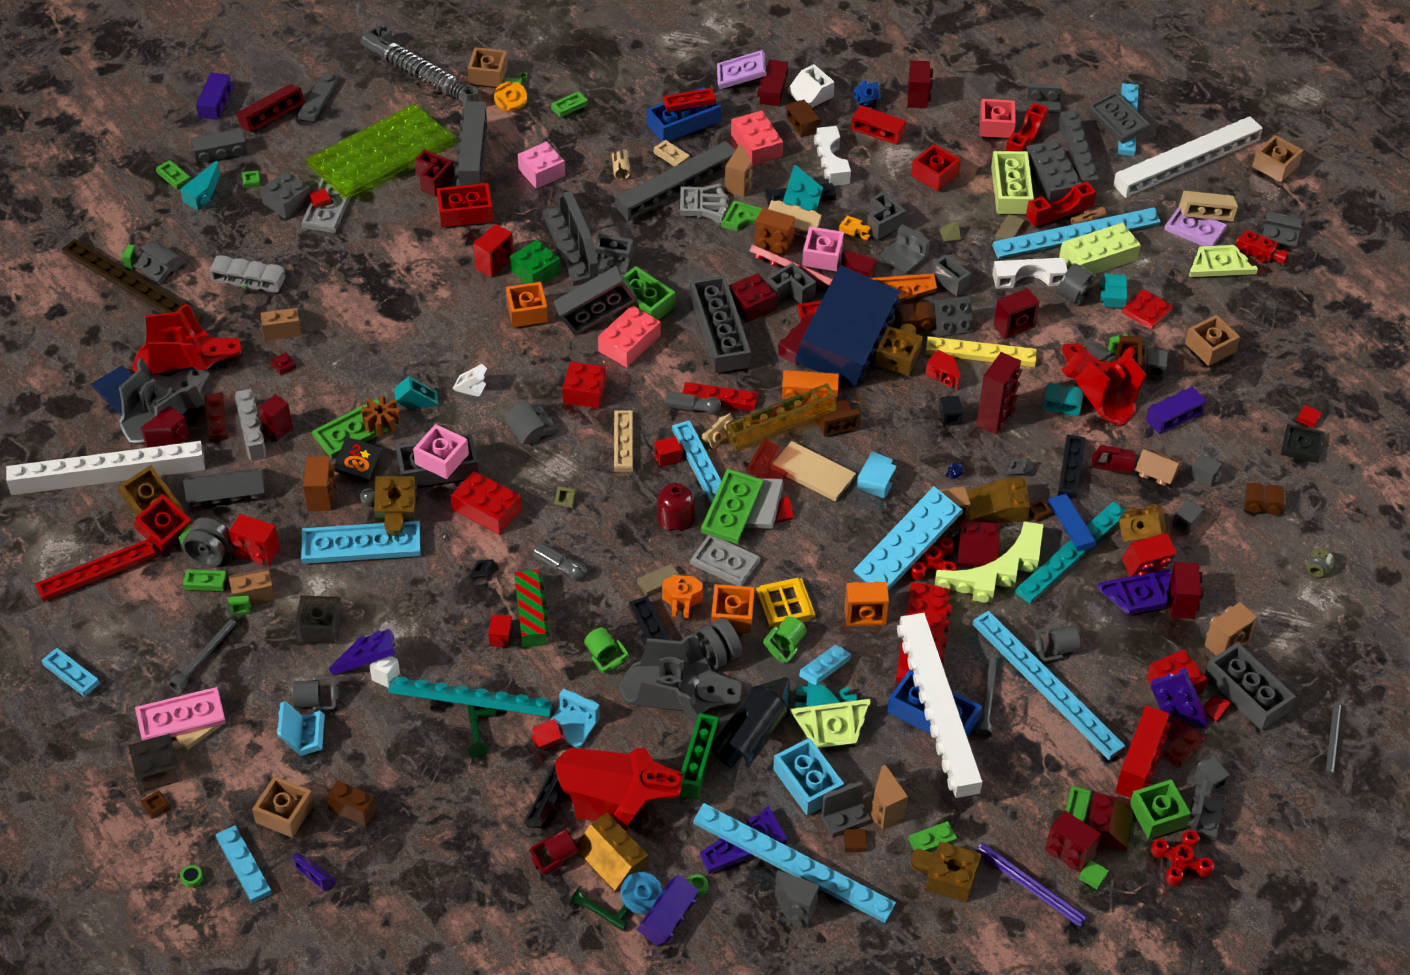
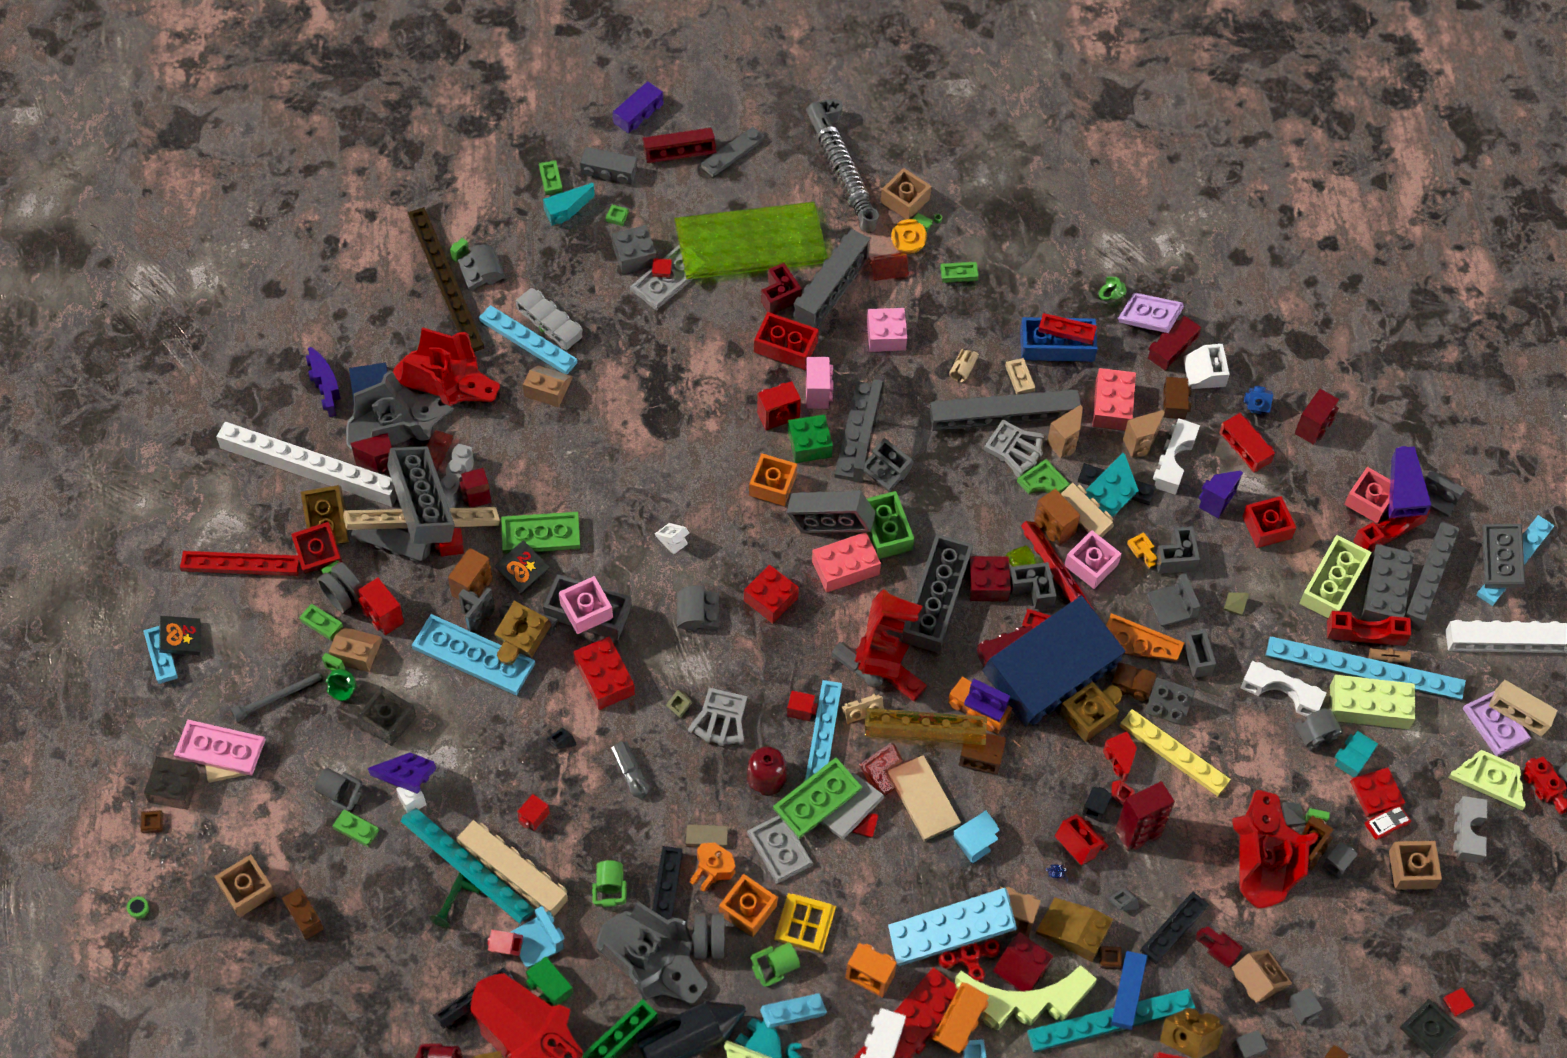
camera: 30 degrees right, 10 degrees up
medium azure plate [215,825,272,904] -> none
dark red plate [270,352,296,376] -> none
medium azure bracket [277,701,325,756] -> none
dark purple slope [293,854,336,891] -> none
dark orange gear [361,395,401,436] -> none
teal slope [394,376,439,409] -> none
green brick [514,570,550,648] -> none
tan tile [614,410,633,472] -> none
dark red slope [841,249,877,278] -> none
dark red brick [993,288,1040,339] -> none
dark tan tile [994,214,1025,241] -> none
teal brick [1043,383,1084,416] -> none
dark purple brick [1146,386,1206,434] -> none
none -> pearl dark grey tile [159,616,201,655]
none -> dark purple slope [306,347,341,417]
none -> green hair [326,669,356,701]
none -> bright green plate [333,810,379,847]
none -> tan plate [343,507,500,530]
none -> dark grey brick [387,447,455,544]
none -> red brick [435,528,464,557]
none -> tan brick [457,820,568,917]
none -> dark grey bracket [458,588,495,633]
none -> medium azure plate [479,305,577,374]
none -> green brick [526,956,573,1006]
none -> light grey plate [688,688,747,746]
none -> bright pink brick [806,357,833,409]
none -> red piece [854,589,923,680]
none -> clear red panel [868,252,909,281]
none -> orange brick [932,982,989,1054]
none -> dark purple bracket [964,679,1010,722]
none -> clear neon green piece [1005,545,1036,567]
none -> red brick [1055,814,1109,865]
none -> bright green piece [1099,277,1127,301]
none -> red slope [1111,780,1135,806]
none -> medium nougat slope [1123,410,1164,458]
none -> dark purple slope [1199,470,1243,519]
none -> slope [1364,805,1411,840]
none -> dark purple slope [1388,446,1431,518]
none -> light grey arch [1453,796,1487,864]

